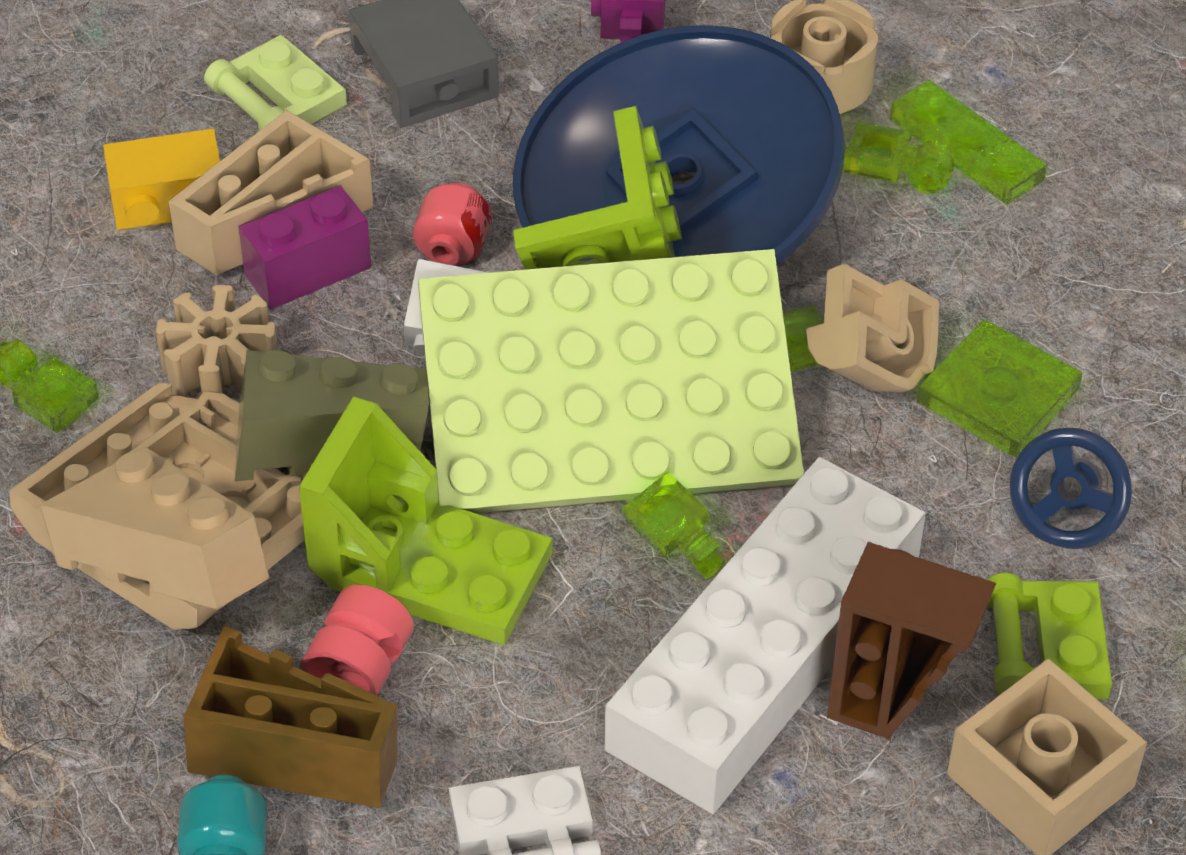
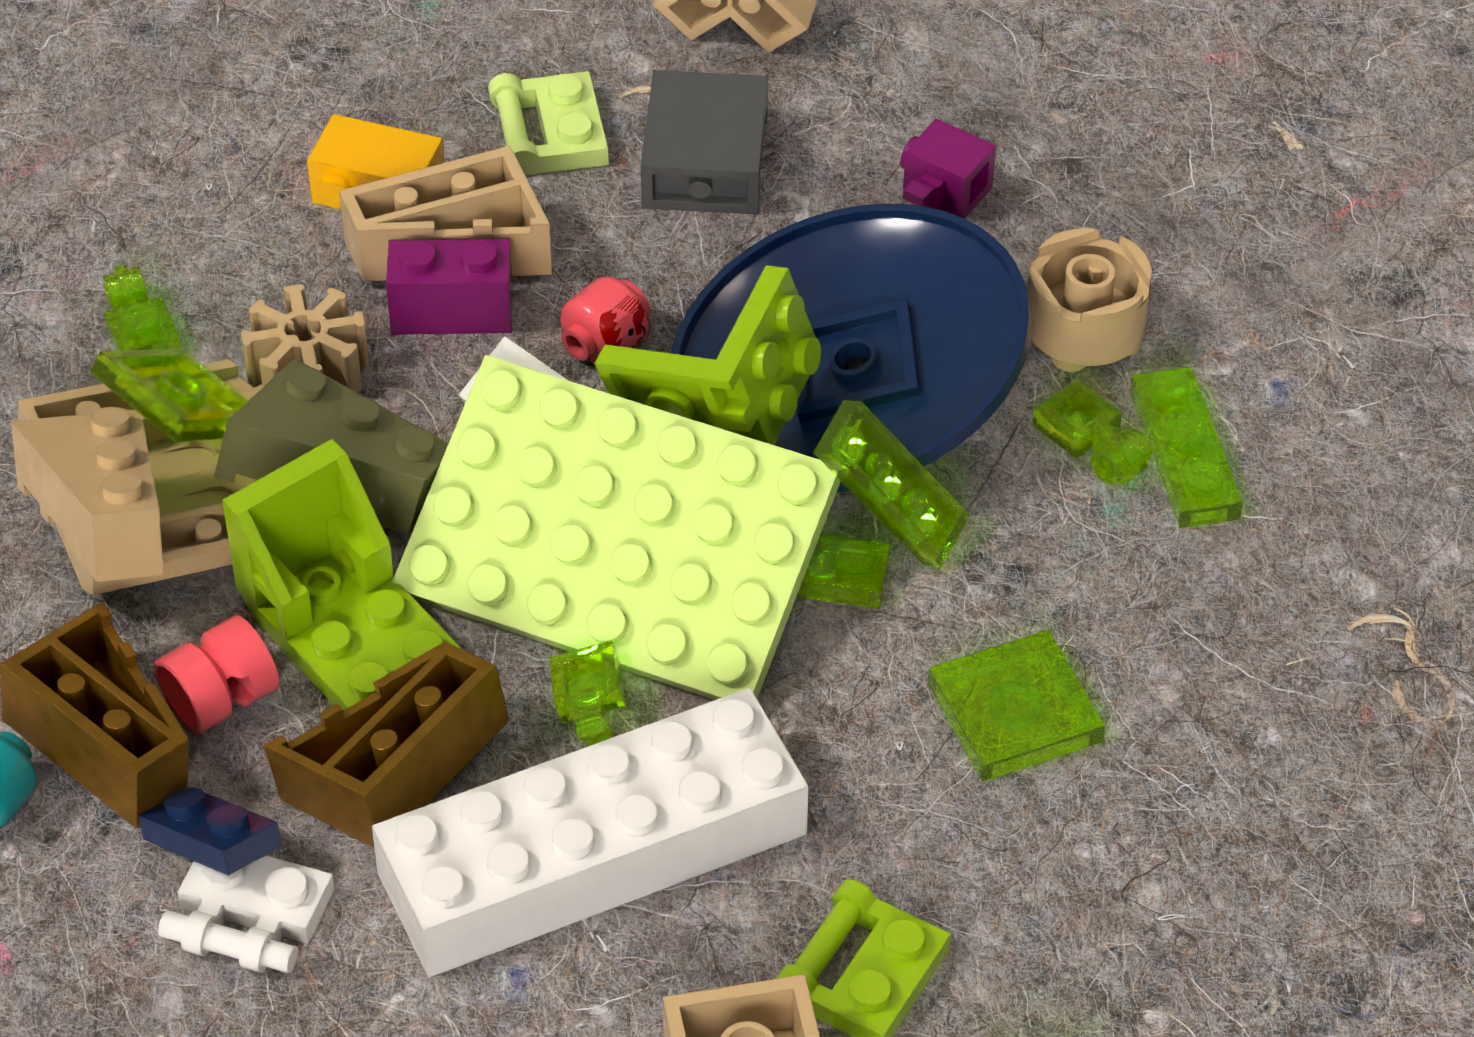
camera: 30 degrees right, 0 degrees up
tan brick [806,264,940,393] -> none
reddish brown wedge [827,542,996,739] -> none
dark blue piece [1010,427,1132,549] -> none
none -> clear neon green tile [90,348,248,442]
none -> dark blue plate [139,787,282,876]
none -> pearl gold wedge [263,642,510,848]
none -> clear neon green plate [813,400,970,567]

